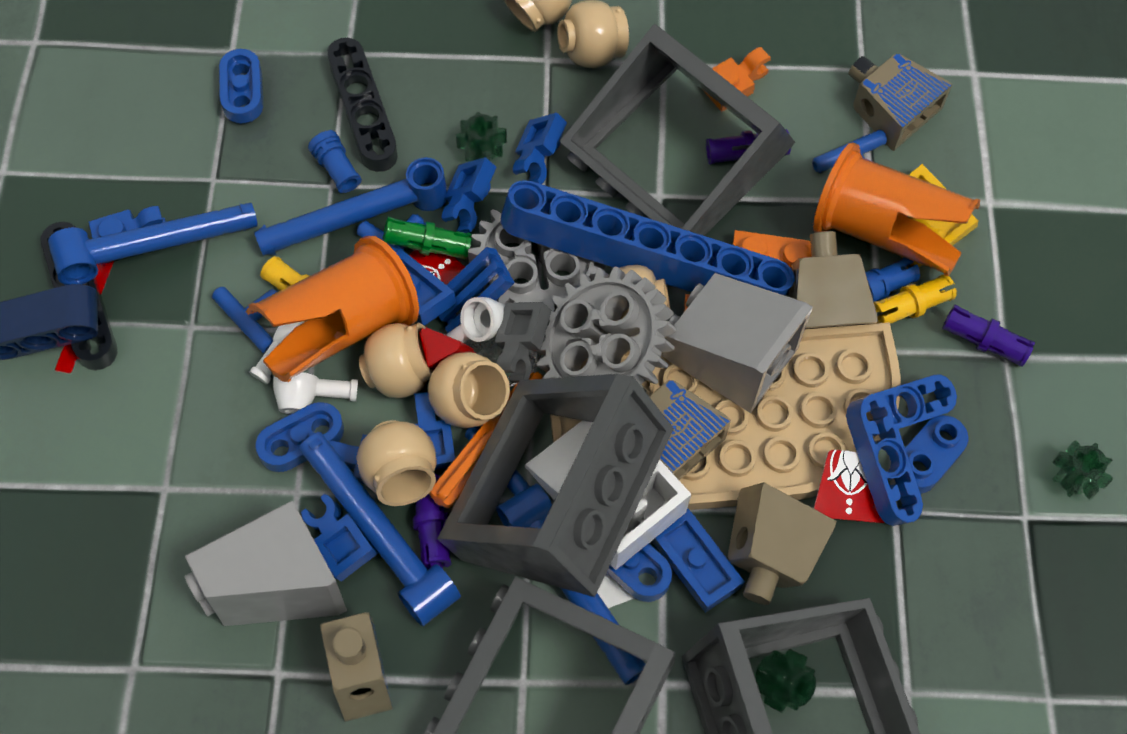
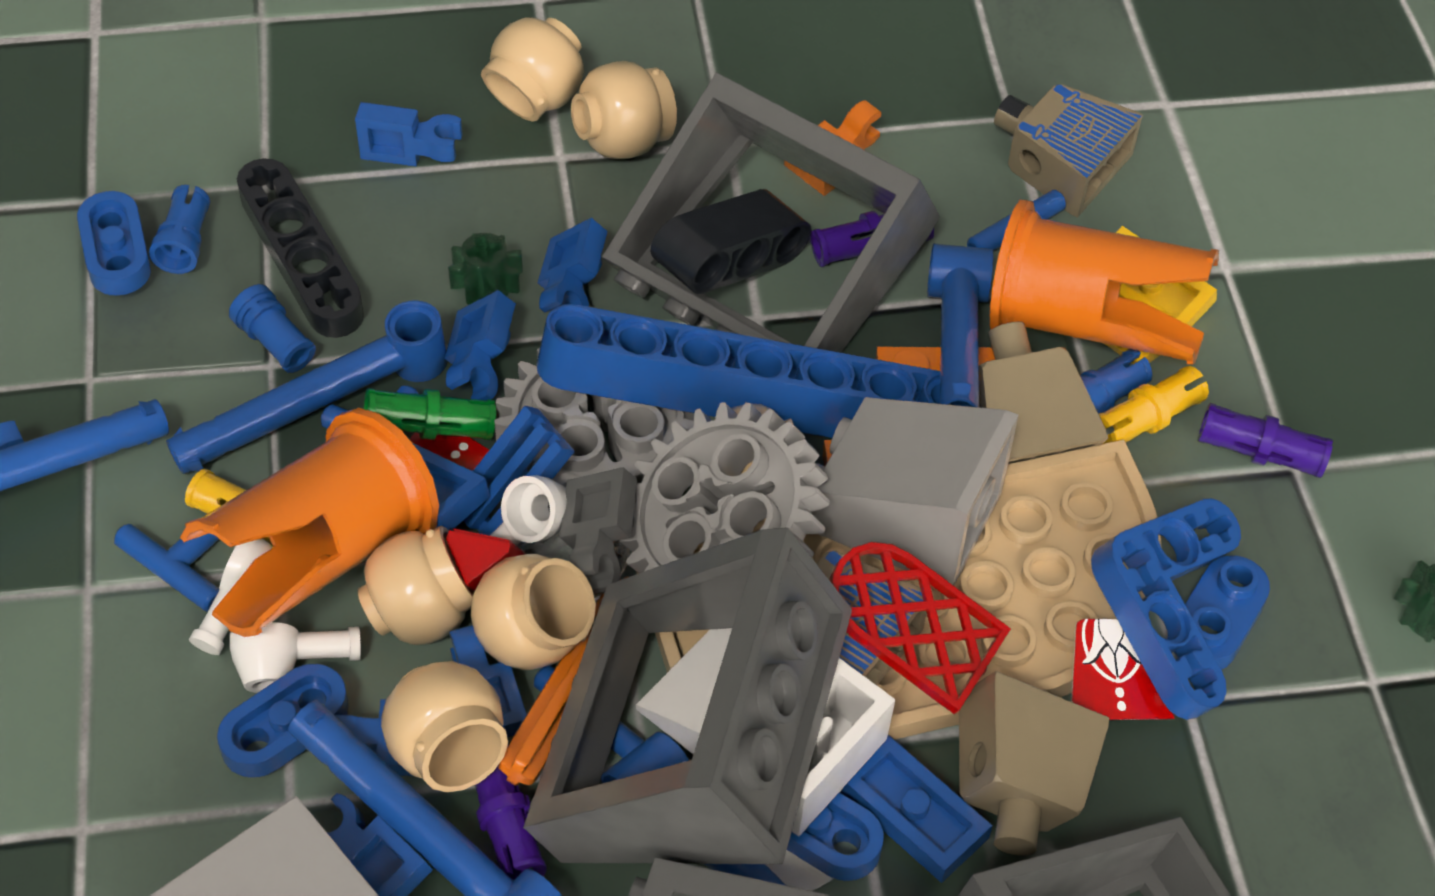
camera: 10 degrees left, 10 degrees down
none -> blue pin [149,184,211,274]
none -> blue plate [355,102,463,167]
none -> black beam [650,189,812,294]
none -> red window [829,542,1011,715]
none -> blue piece [927,243,993,407]

